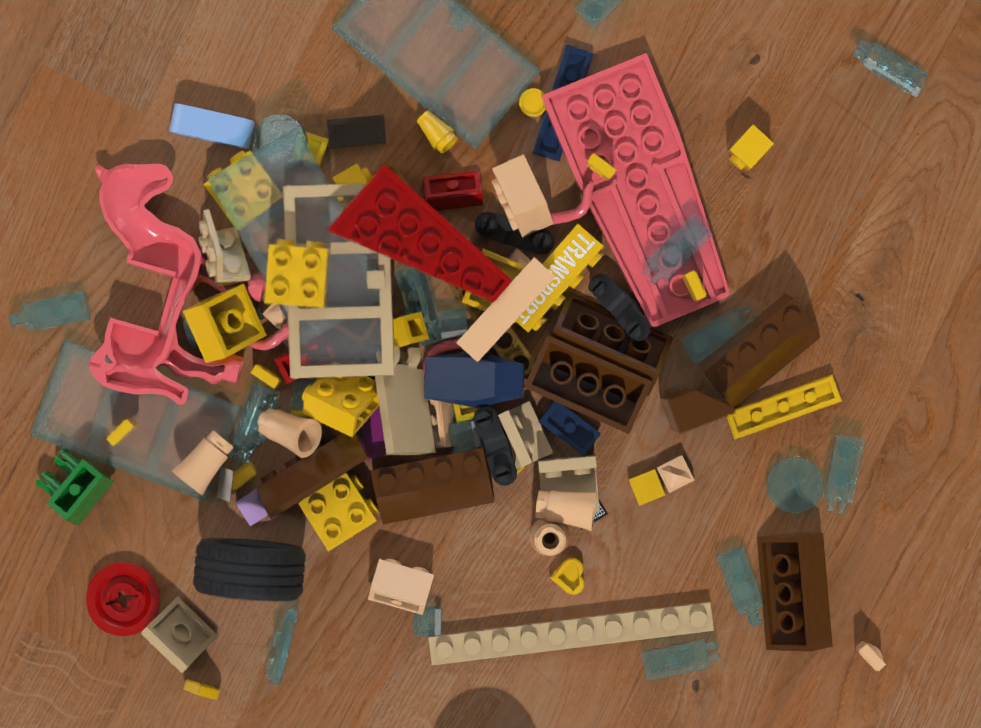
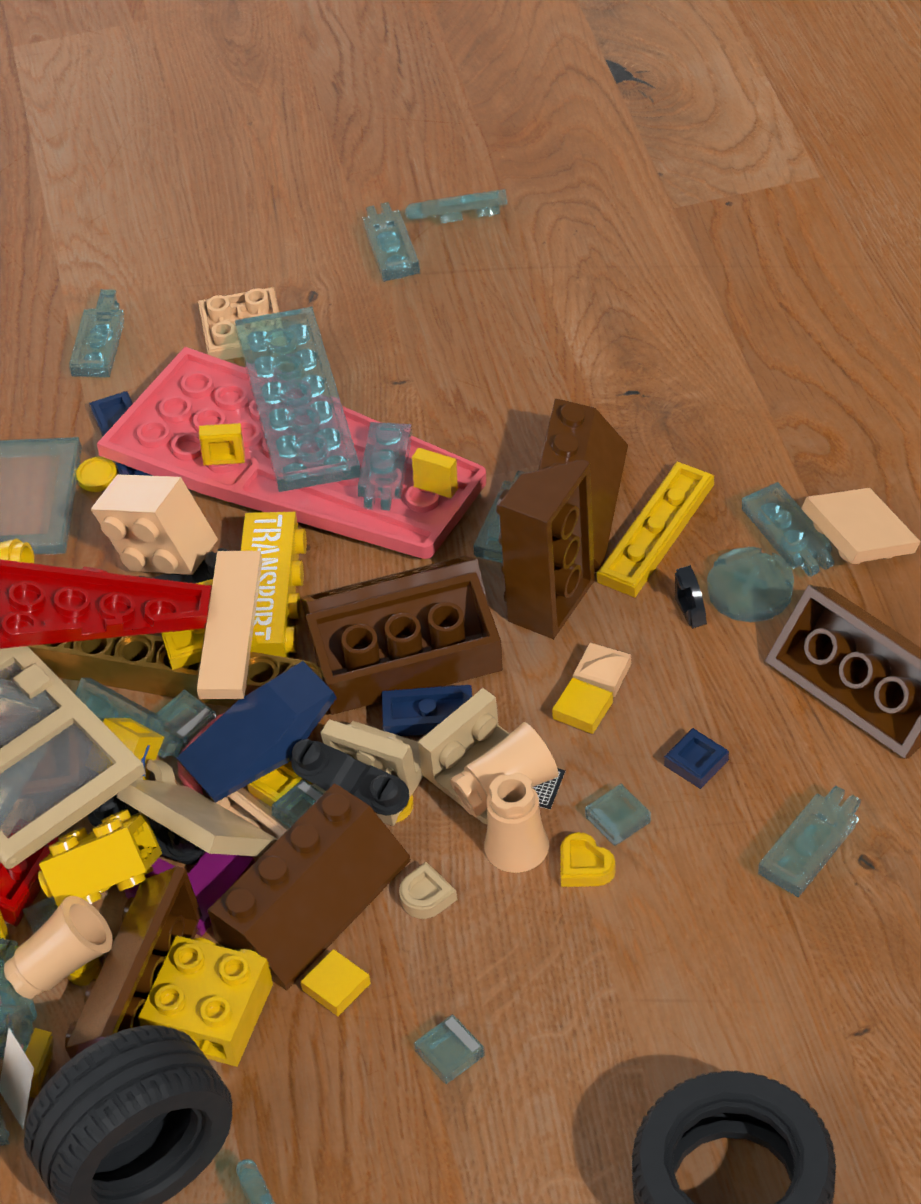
camera: 35 degrees left, 40 degrees down
light nougat brick [368,559,434,615] -> none
tan plate [428,601,714,666] -> none
coral animal [550,180,594,225] -> none
black piece [588,273,651,341] -> none
clear light blue hinge [715,546,763,627] -> none
yellow brick [727,125,774,171] -> none
none -> light nougat tile [198,287,287,360]
none -> clear light blue plate [235,307,361,492]
none -> yellow tile [301,949,371,1016]
none -> clear light blue hinge [362,202,420,282]
none -> tan tile [399,862,457,919]
none -> clear light blue tile [585,784,651,846]
none -> dark blue tile [664,728,729,789]
none -> black tile [675,565,707,629]
none -> light nougat tile [801,488,921,564]

